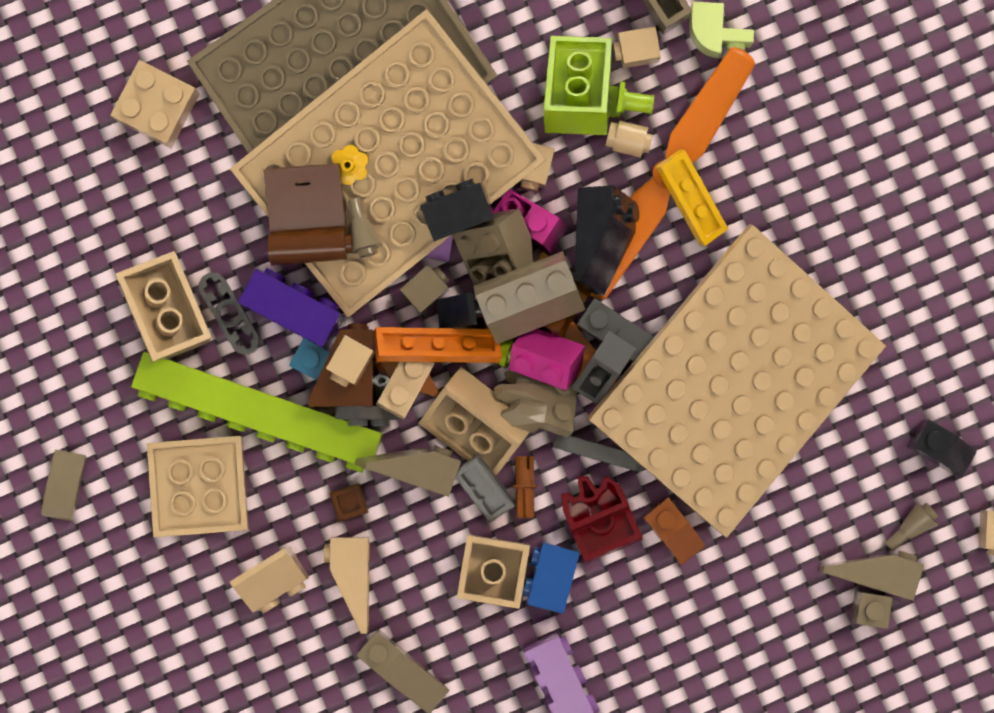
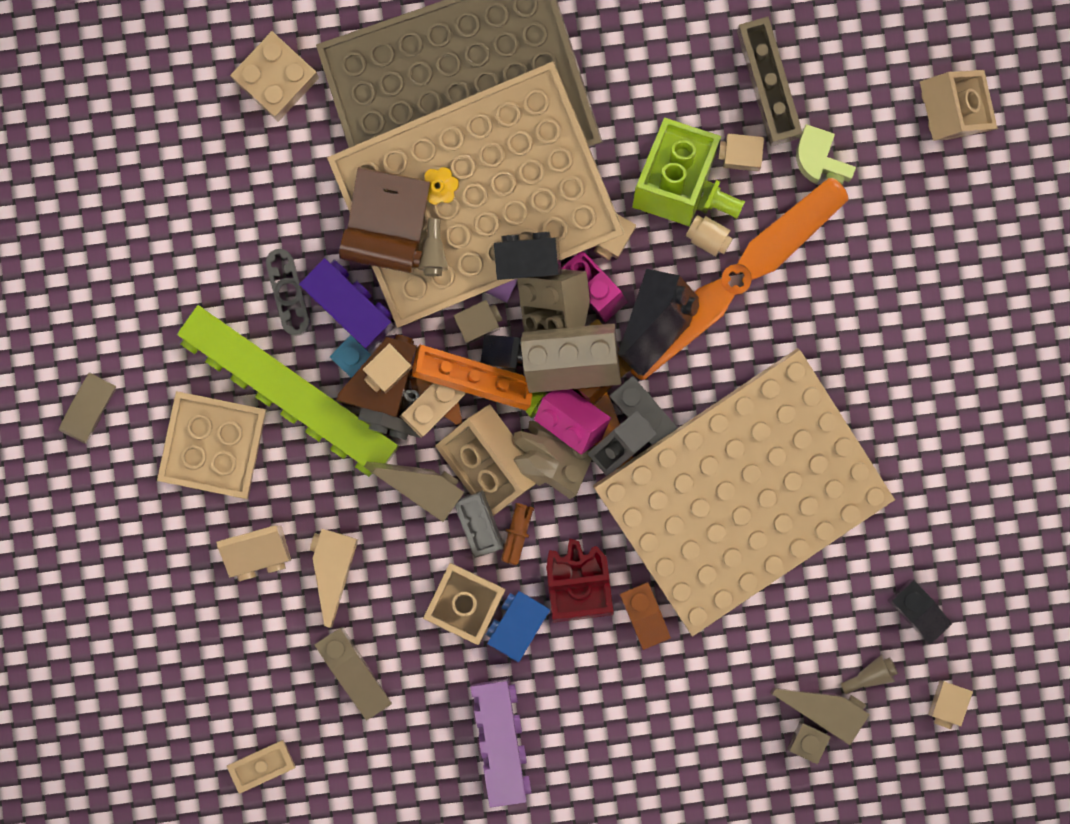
camera: 25 degrees right, 0 degrees up
tan slope [115,251,212,362] -> none
reddish brown tile [329,483,369,522] -> none
dark grey beam [553,434,642,472] -> none
yellow plate [656,150,728,246] -> none

